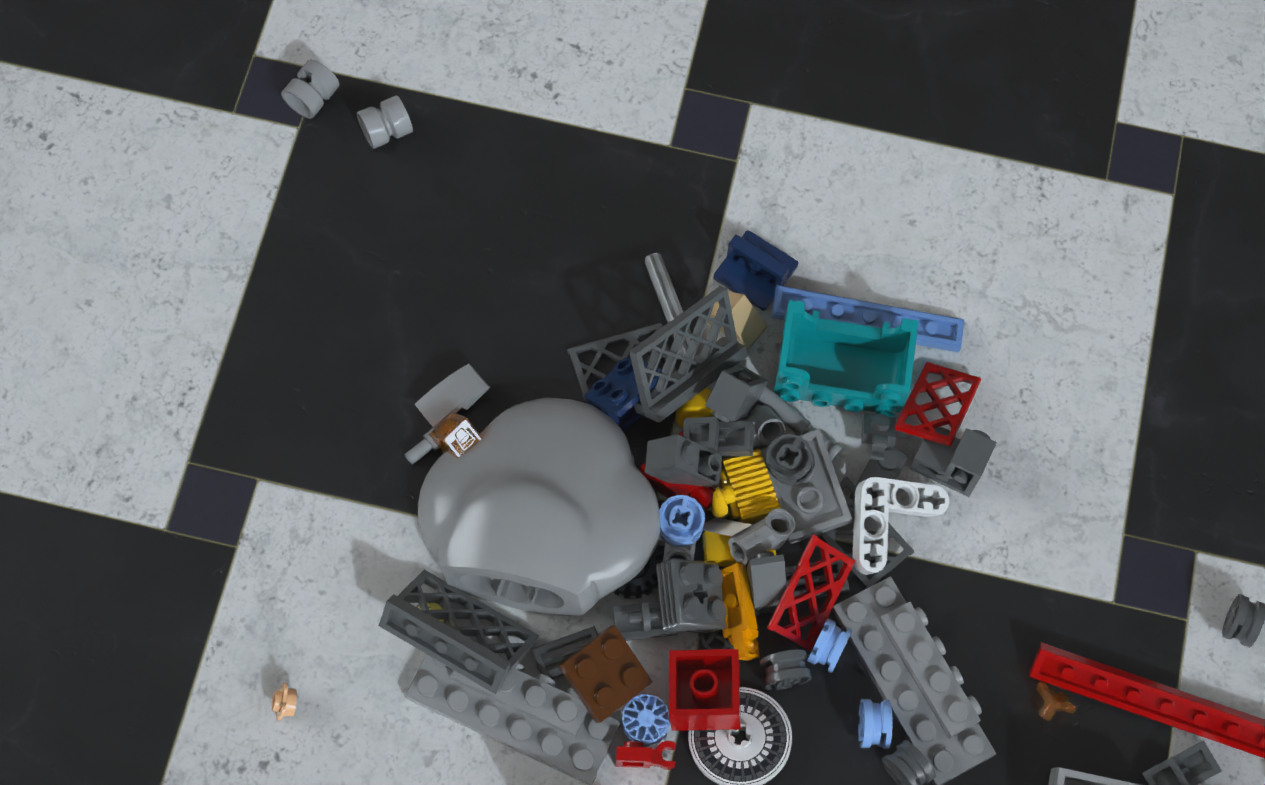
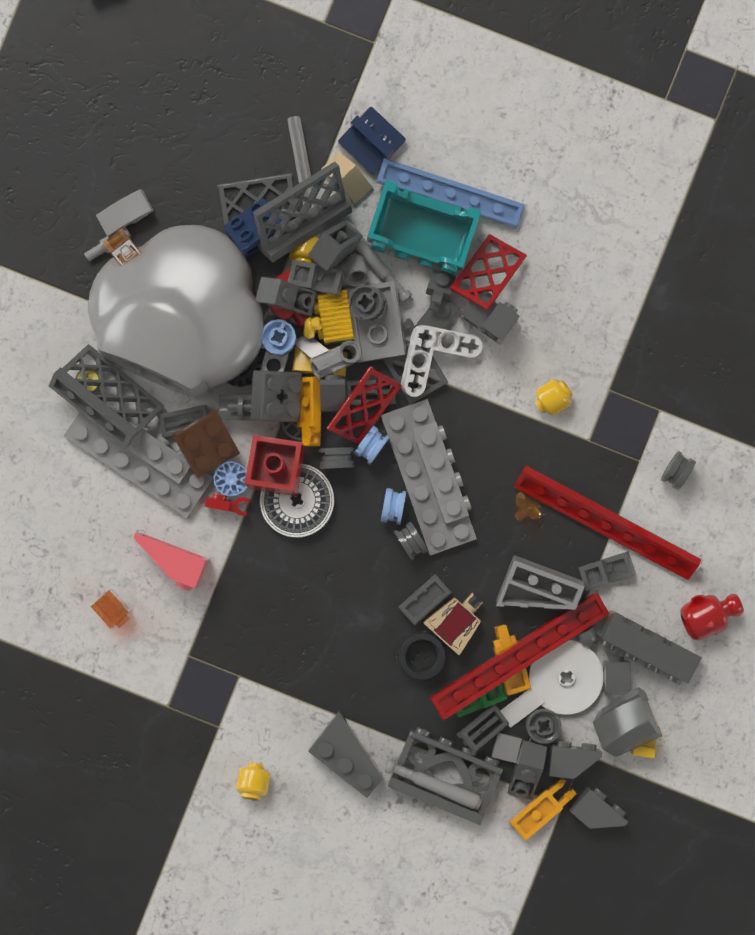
camera: 15 degrees right, 20 degrees up
none -> yellow head [535,379,573,416]

